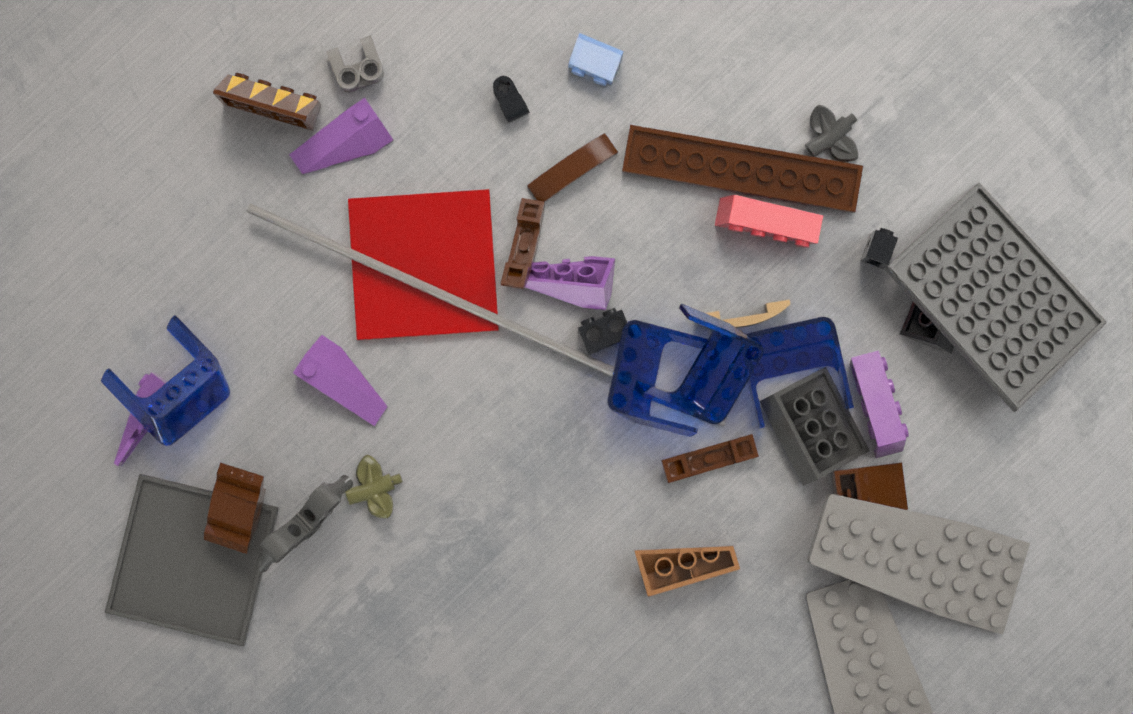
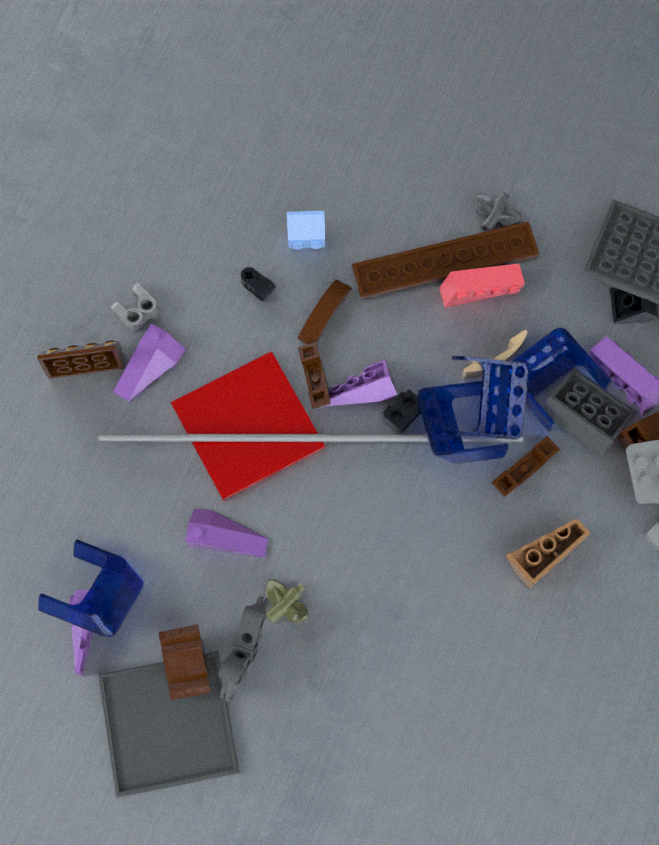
camera: 25 degrees left, 15 degrees down
black brick [860,228,898,269] -> none

